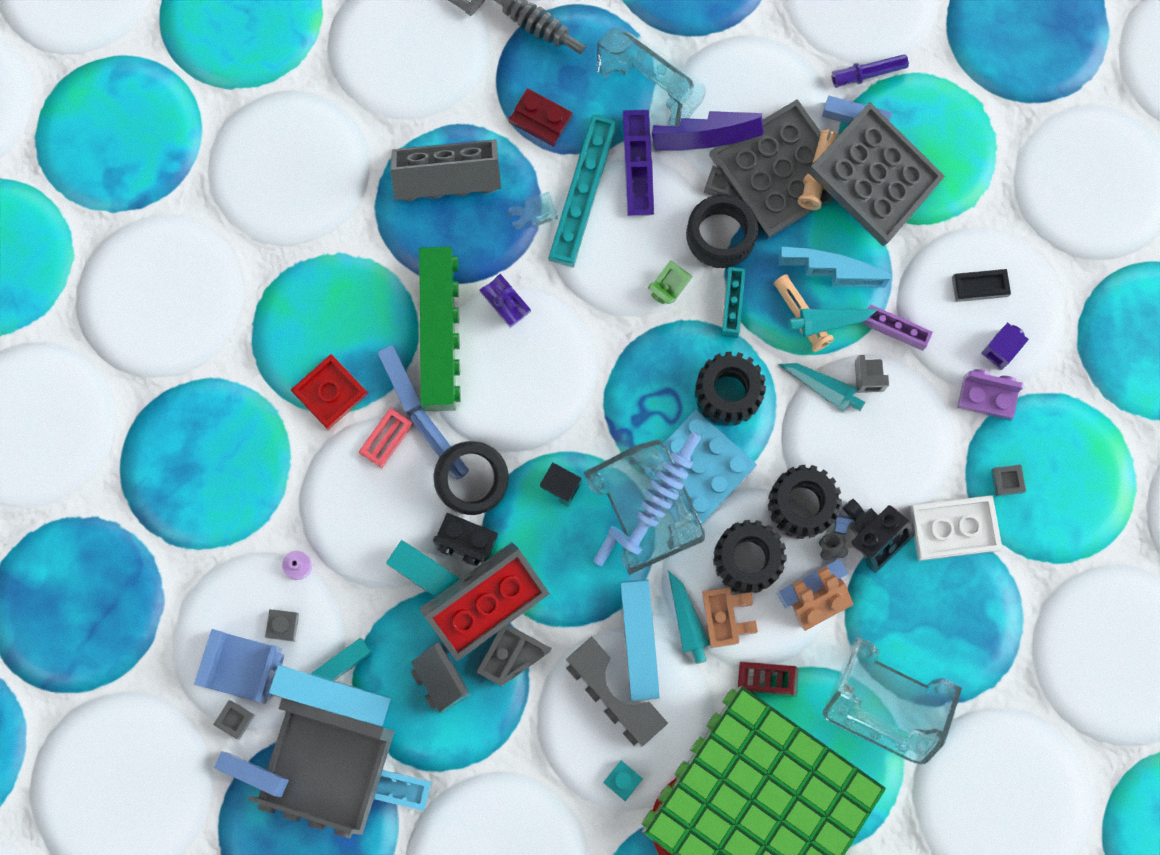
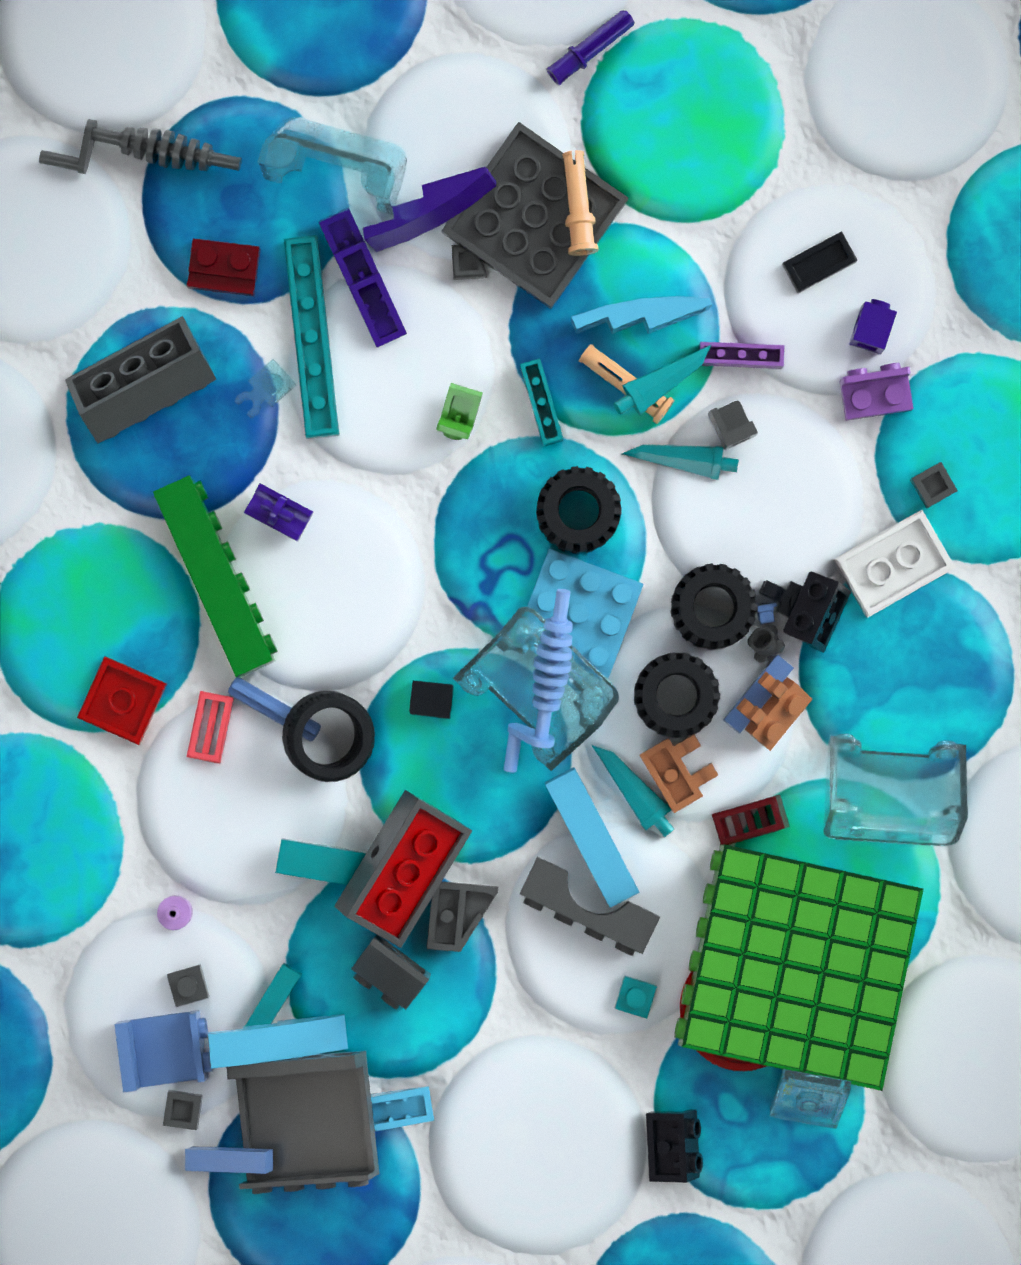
camera: 20 degrees left, 10 degrees up
medium blue piece [377,345,422,415] -> none
black bracket [433,512,499,567] -> none
black tyre [686,194,758,268] -> none
dark grey plate [807,102,945,246] -> none
medium blue piece [822,95,892,124] -> none

